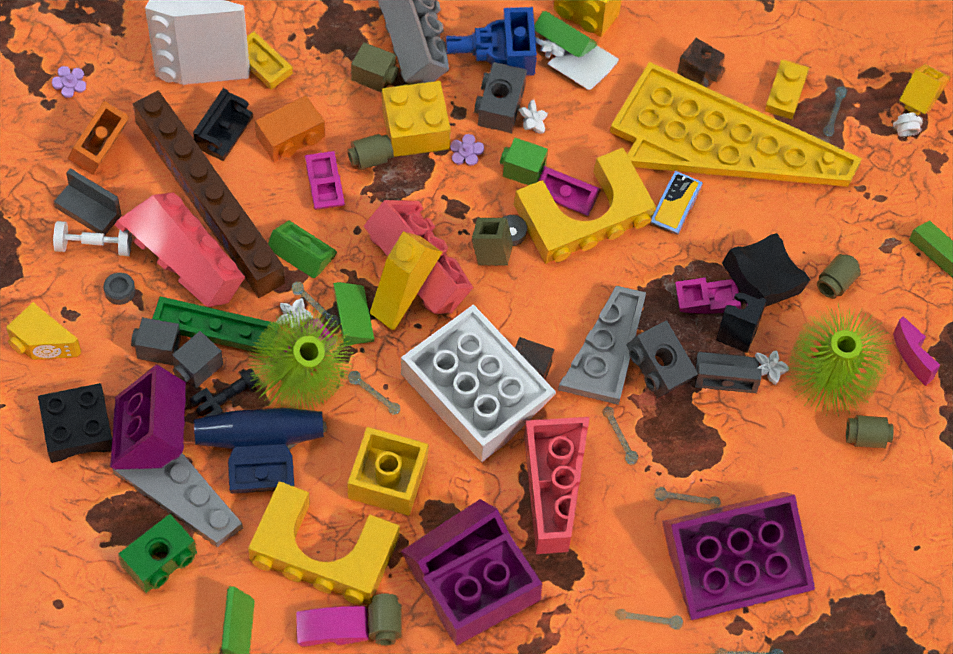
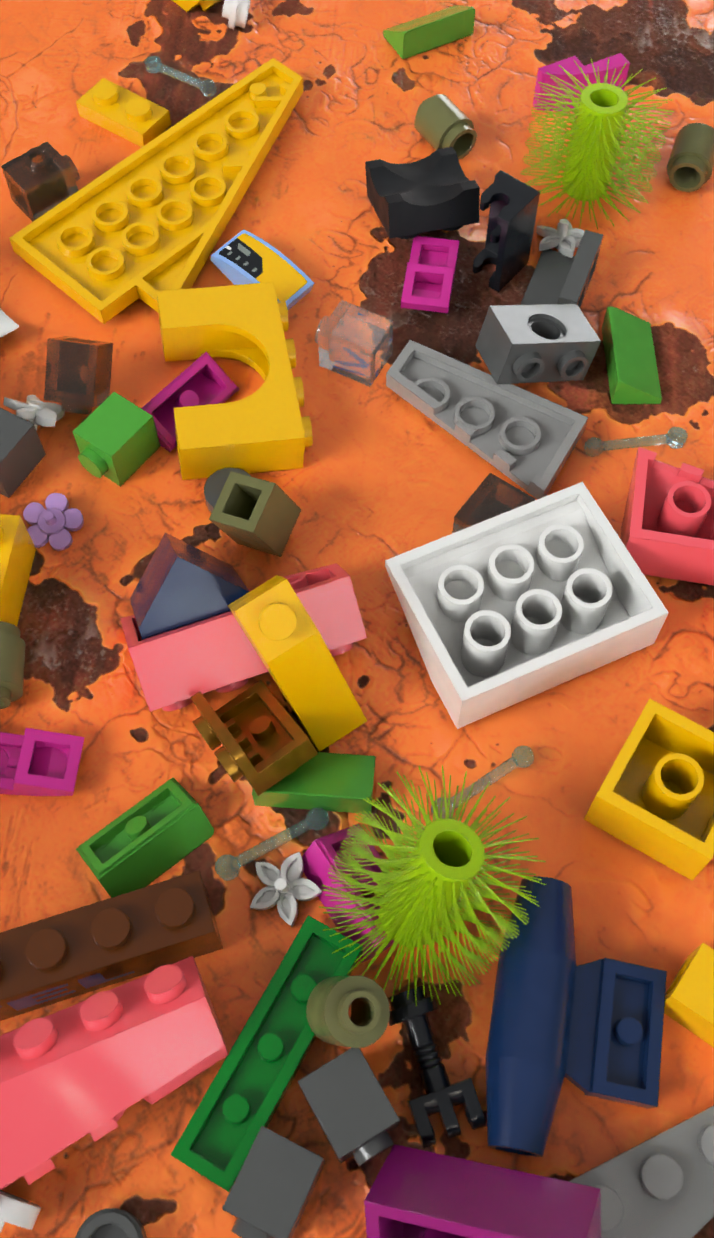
camera: 70 degrees left, 0 degrees up
none -> clear smoke brick [44,336,113,414]
none -> slope [130,533,250,639]
none -> pearl gold bracket [190,680,318,796]
none -> olive brick [306,976,390,1048]
none -> clear brick [315,300,394,387]
none -> bright green slope [602,306,662,404]

